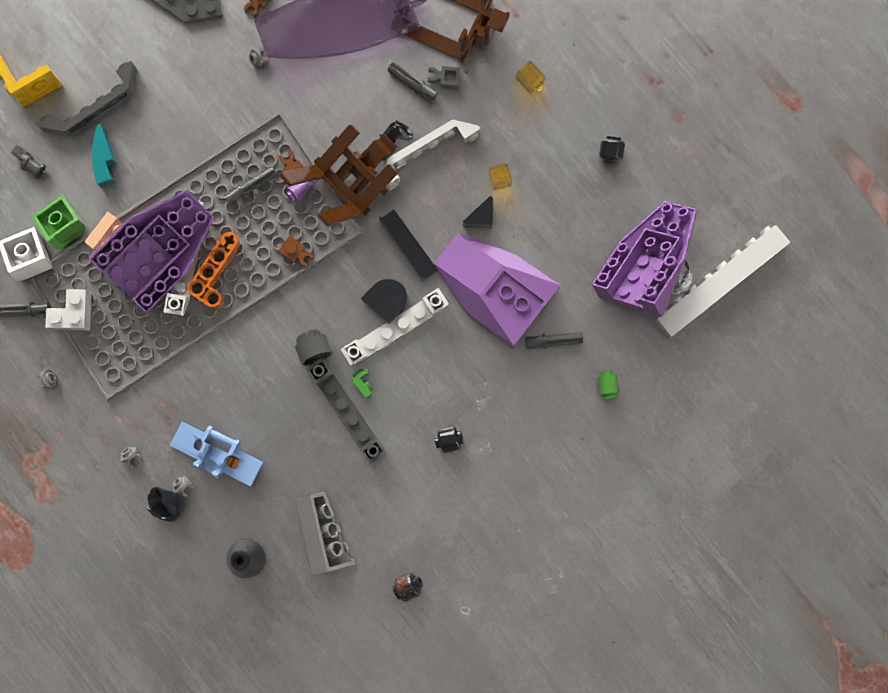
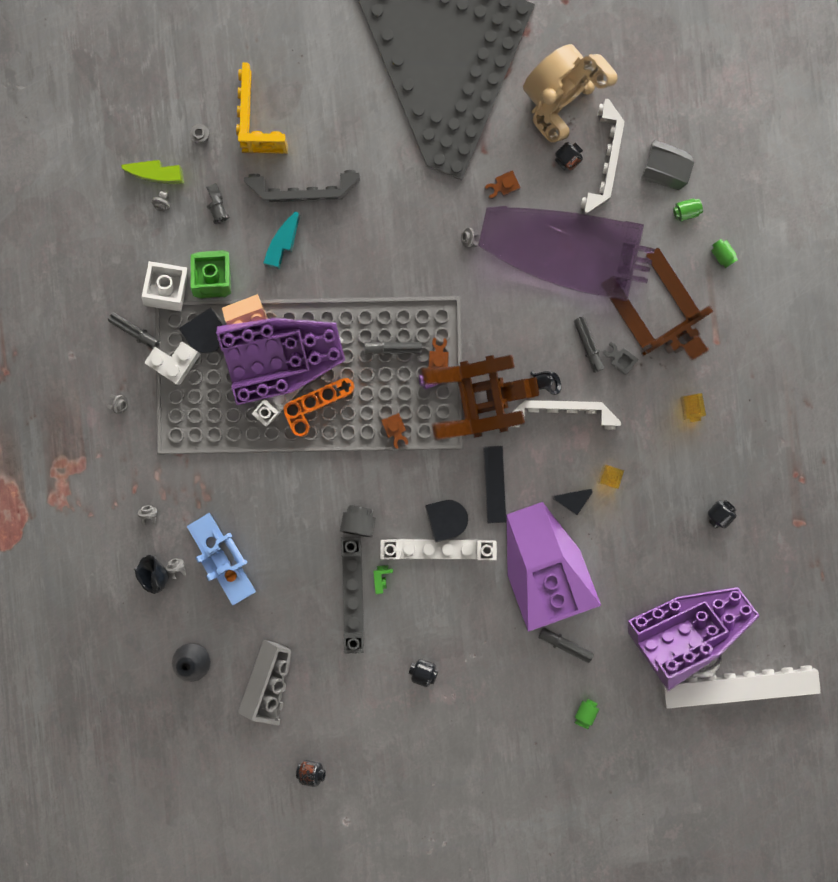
camera: 30 degrees right, 5 degrees up
none -> black tile [179,307,223,353]

